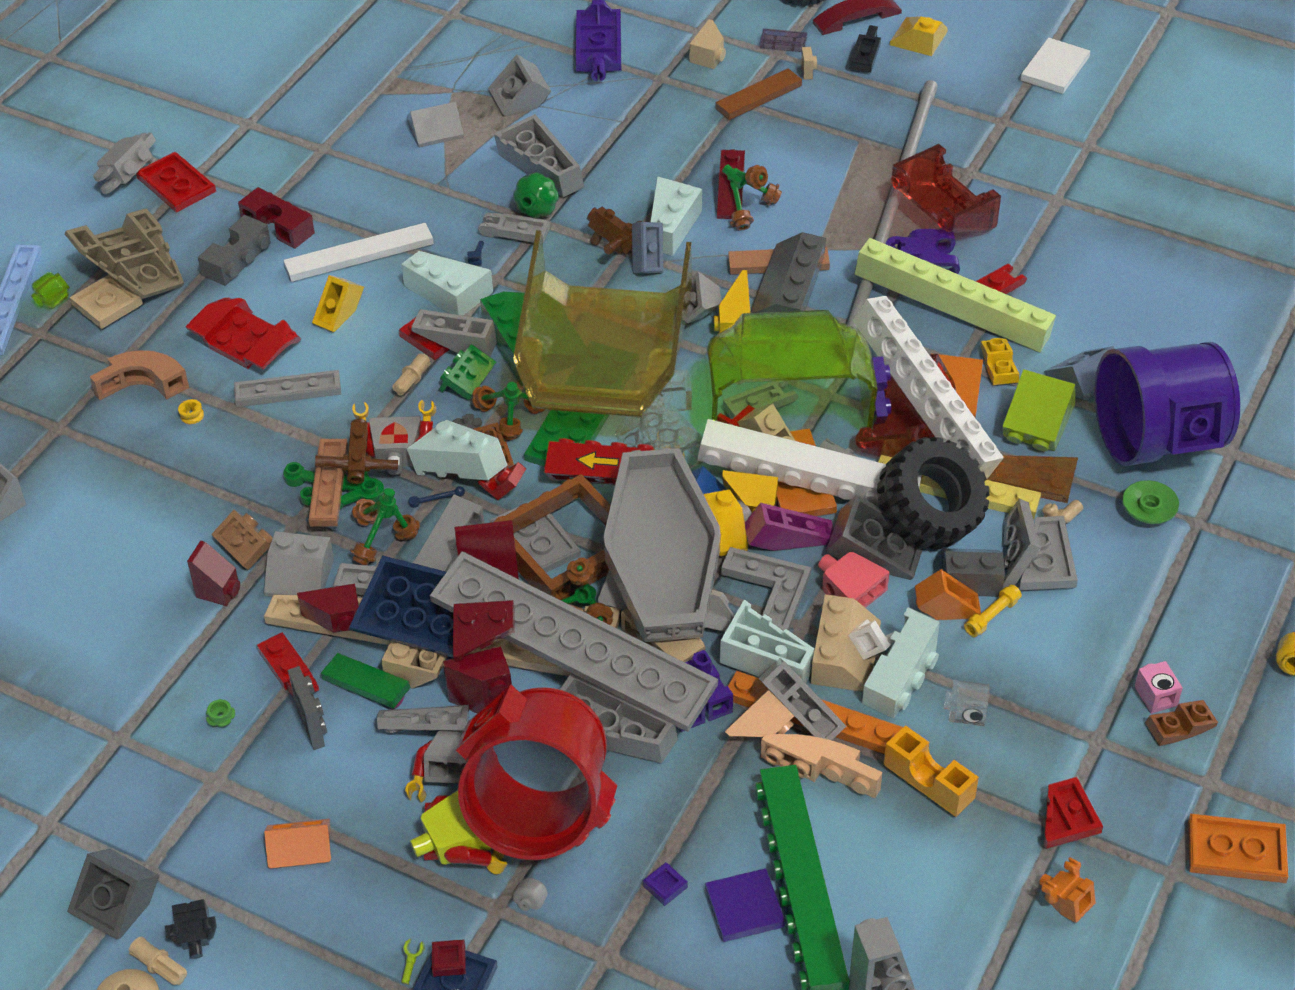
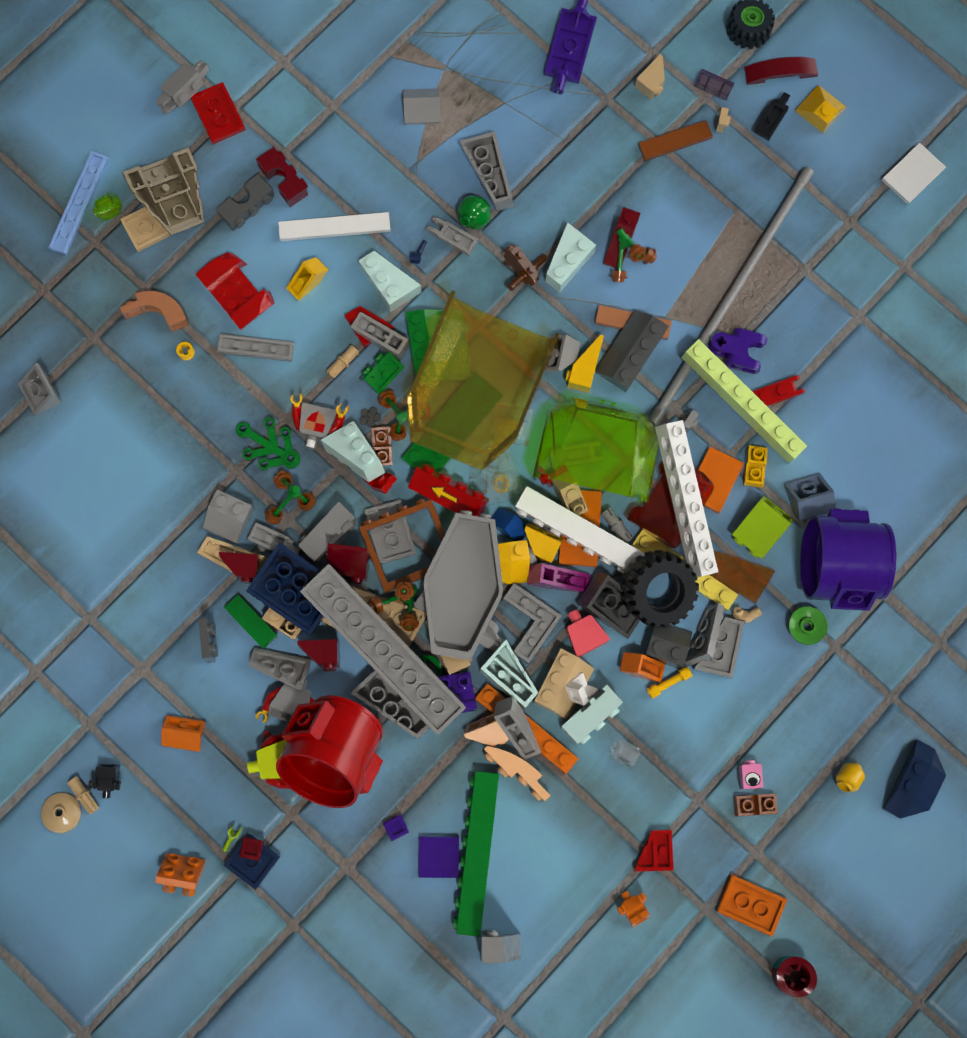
camera: 10 degrees right, 30 degrees up
dark grey slope [67,849,160,939] -> none
dark red slope [187,540,240,606] -> none
bright green plate [206,699,236,727] -> none
medium nougat bracket [211,510,273,570] -> none
red hinge [257,632,319,698] -> none
nougat tile [309,439,348,527] -> none
reddish brown piece [315,419,398,484] -> none
dark blue hinge [408,486,465,508] -> none
dark red wing [453,600,515,662] -> none
light grey slope [488,54,551,116] -> none
light grey piece [513,878,548,911] -> none
sand blue slope [632,222,664,273] -> none
dark purple plate [867,356,891,424] -> none
light orange arch [884,725,979,817] -> none
clear red windscreen [891,144,1001,232] -> none

